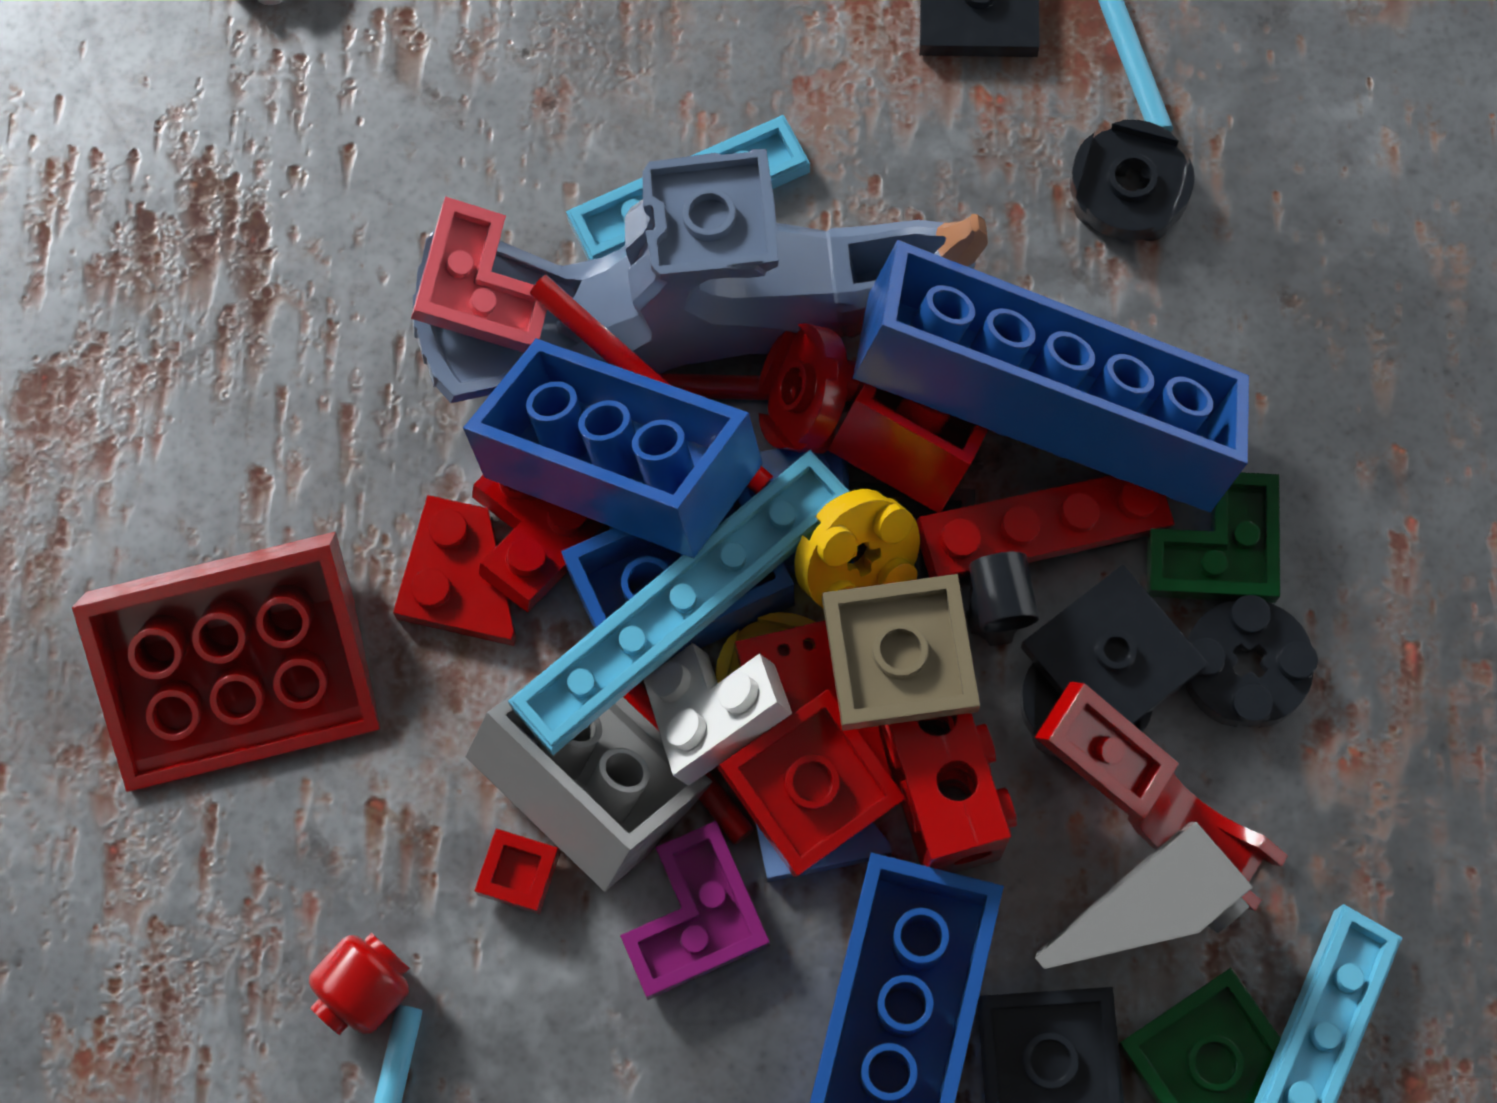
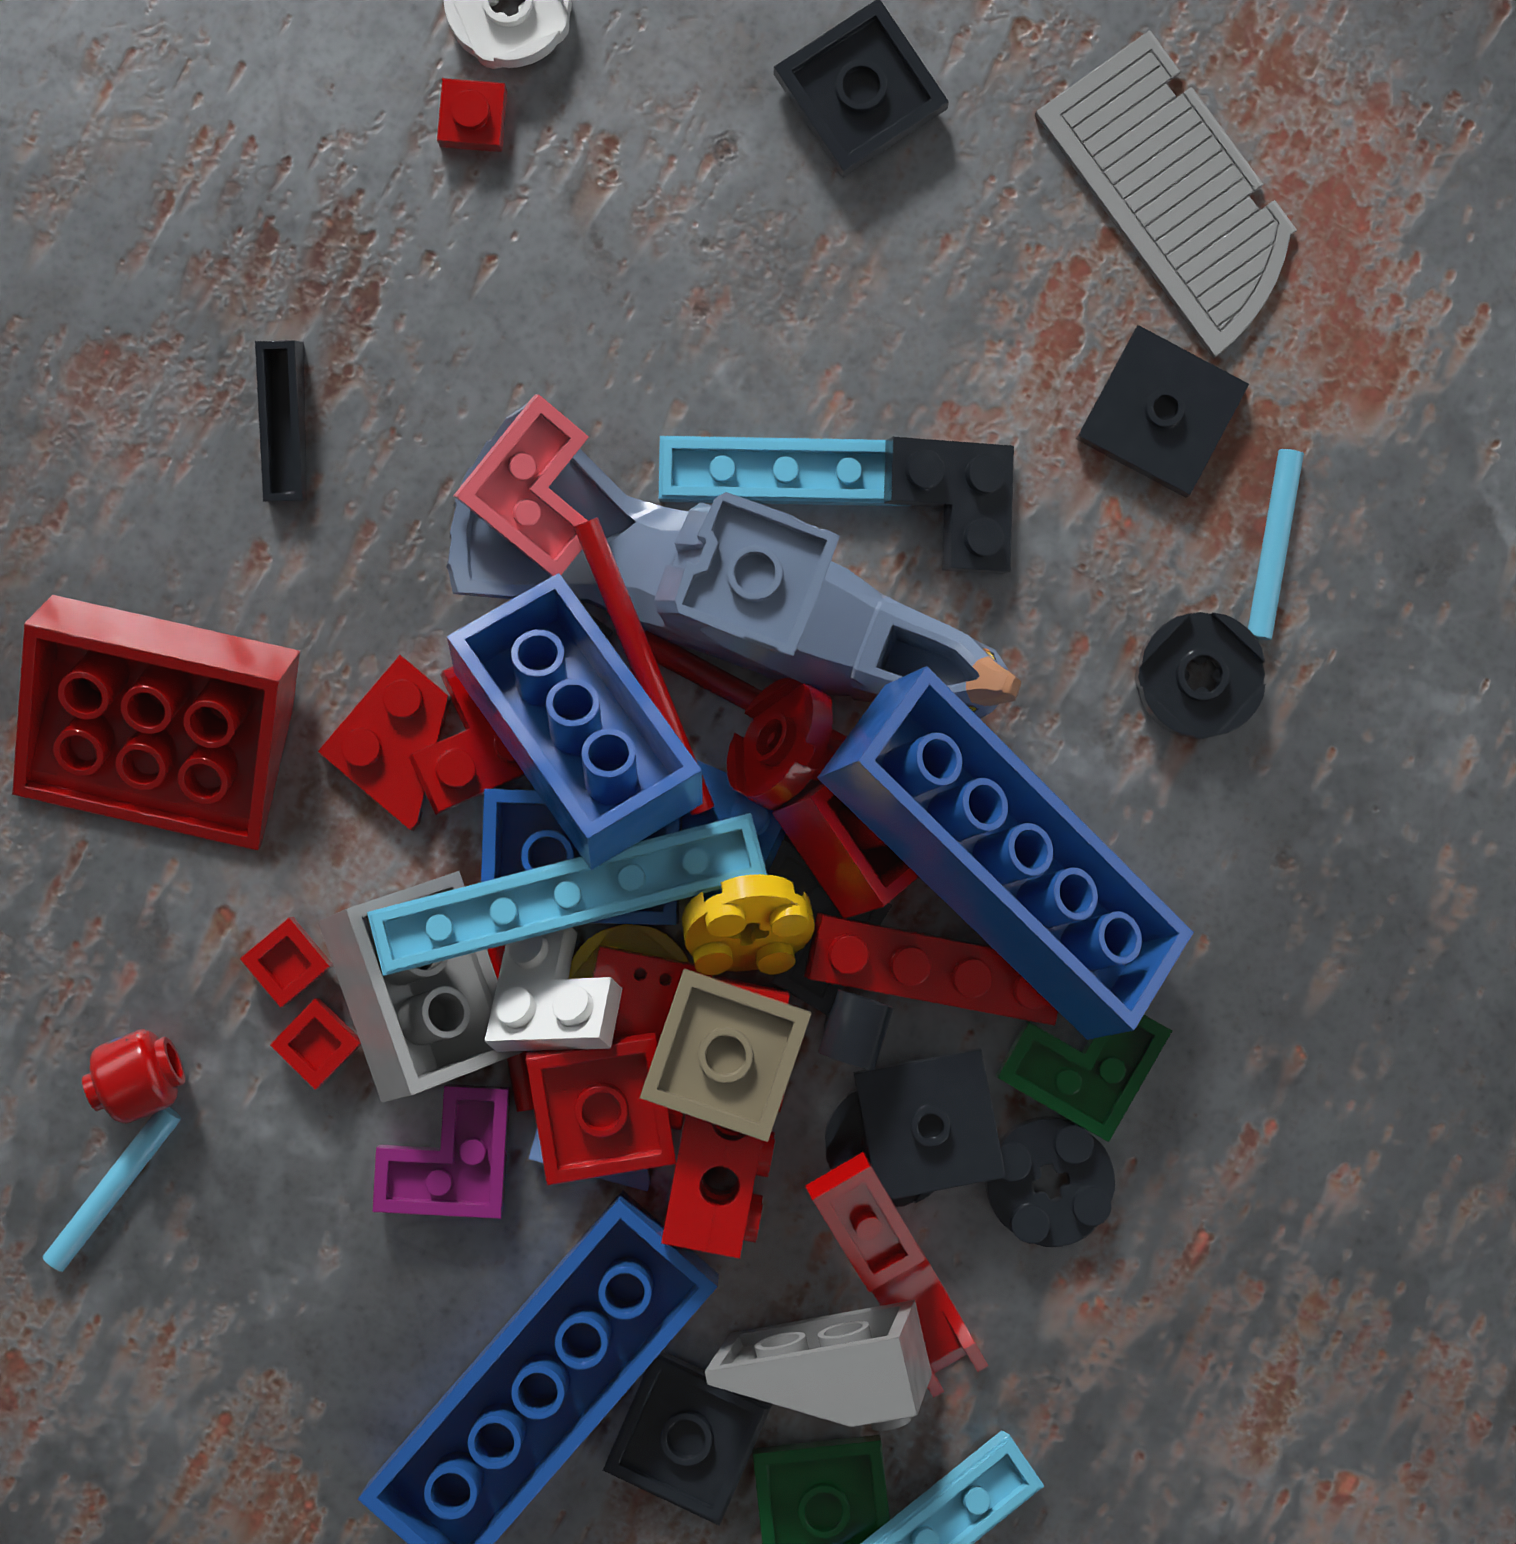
camera: 25 degrees right, 15 degrees up
none -> red plate [240,917,333,1008]
none -> black piece [255,340,307,502]
none -> red plate [437,78,507,152]
none -> black plate [884,436,1014,574]

